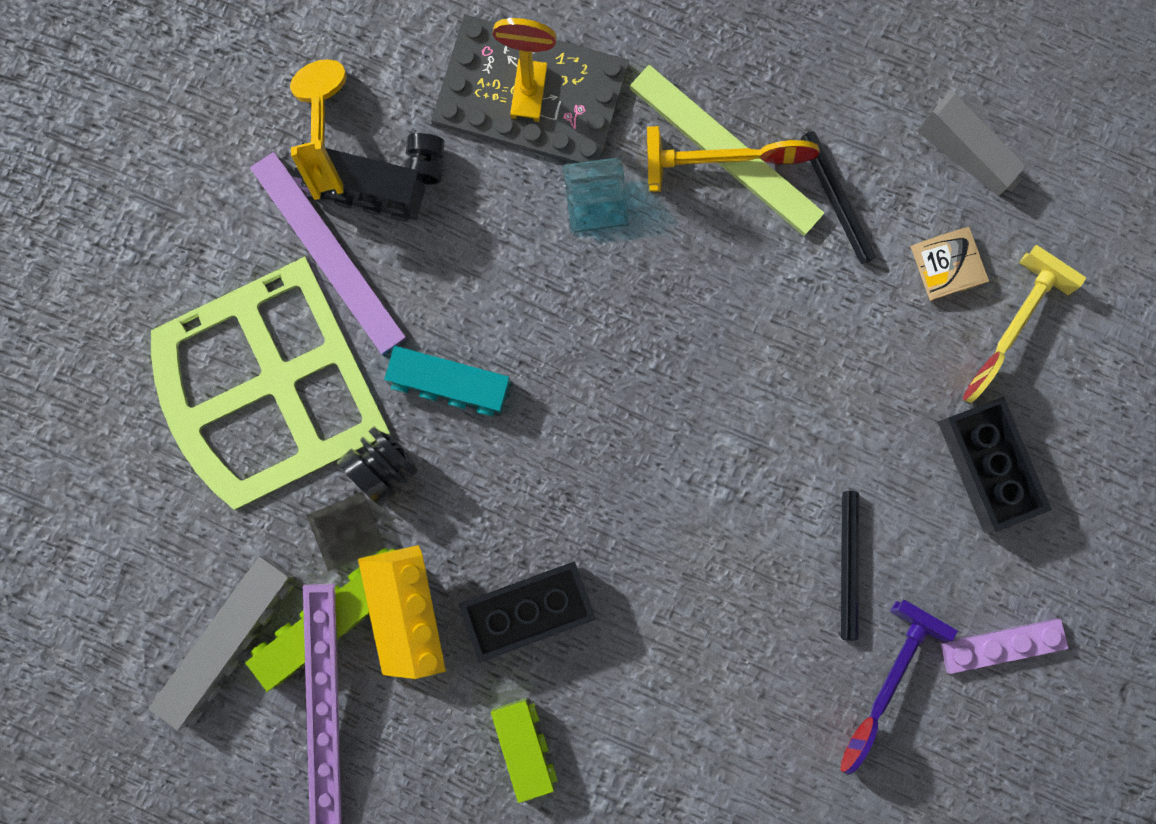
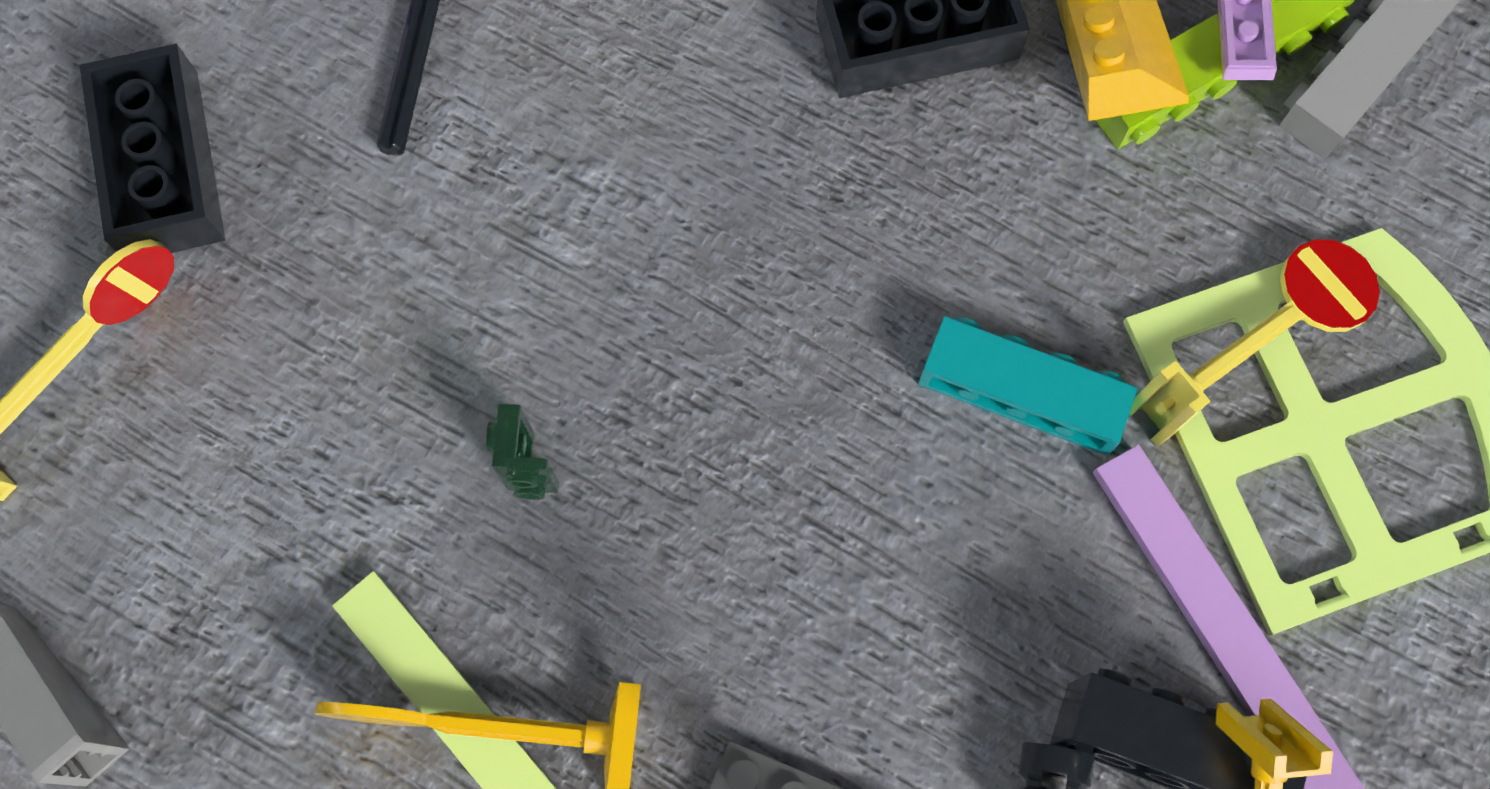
camera: 175 degrees left, 10 degrees down
clear smoke plate [306,492,386,571] -> none
black wheel [337,426,419,507] -> none
clear light blue slope [562,157,629,233] -> none
black axle [800,131,876,264] -> none
slope [910,227,989,302] -> none
none -> clear green bracket [486,404,559,500]
none -> light yellow piece [1130,239,1380,447]

